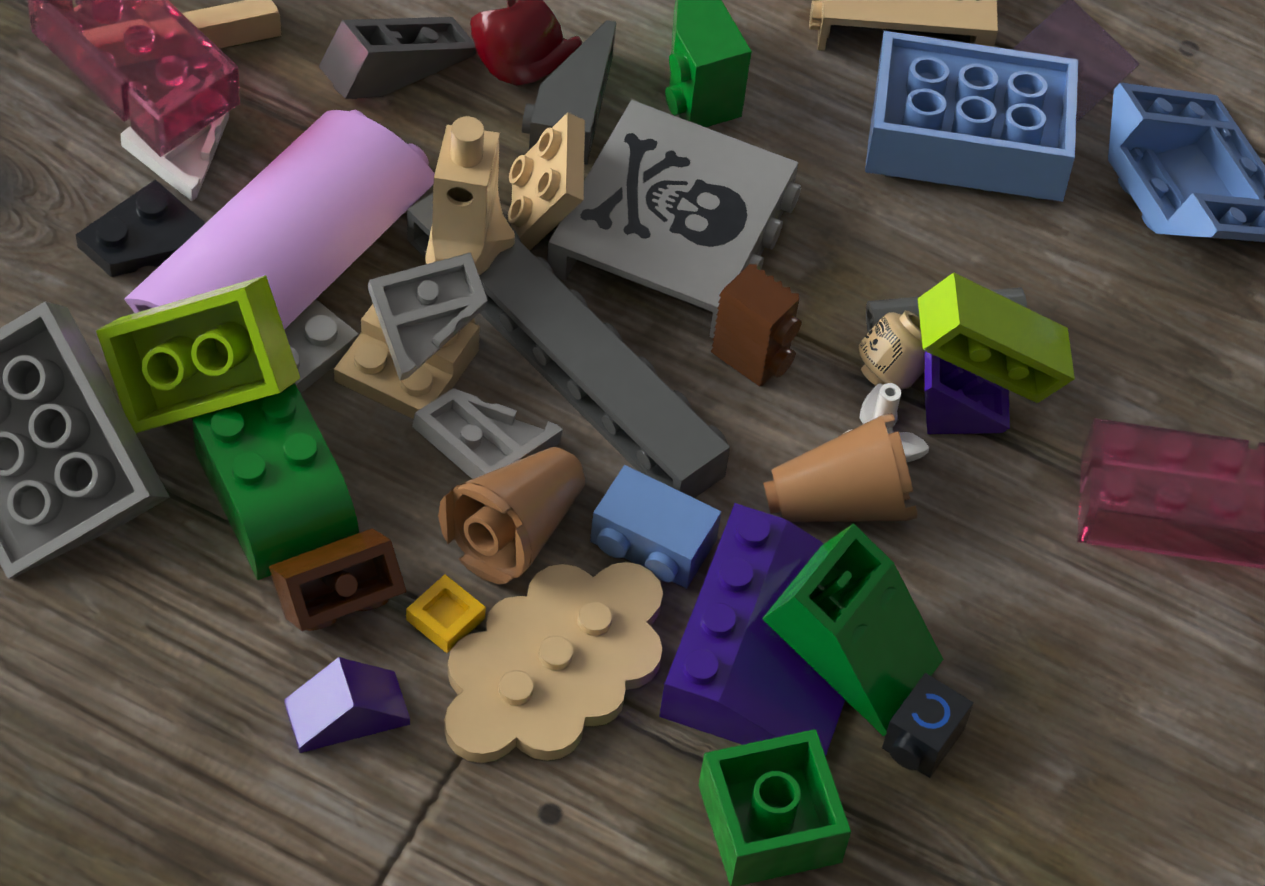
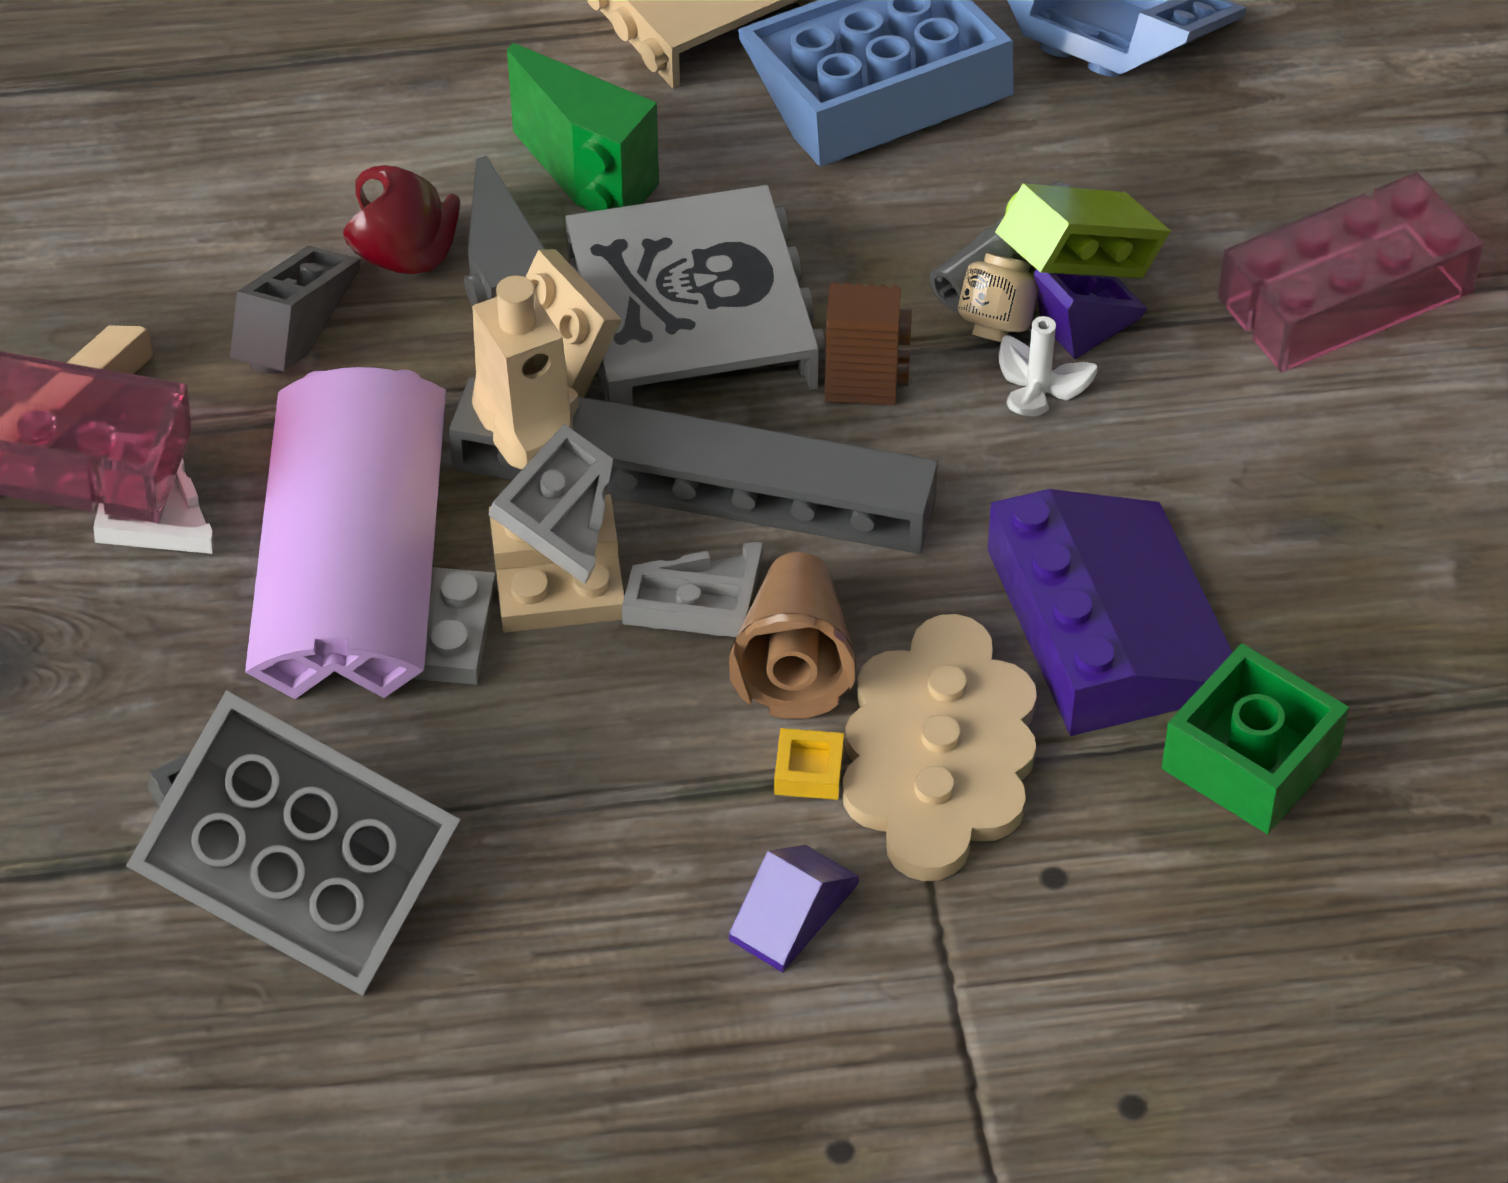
camera: 30 degrees left, 5 degrees down
black wing [76,179,205,277] -> none
lime brick [96,275,301,433] -> none
green brick [192,383,359,581] -> none
reddish brown brick [269,528,407,631] -> none
medium blue brick [590,465,722,589] -> none
green slope [762,523,944,736] -> none
medium nougat cone [763,413,917,522] -> none
black brick [882,673,974,778] -> none

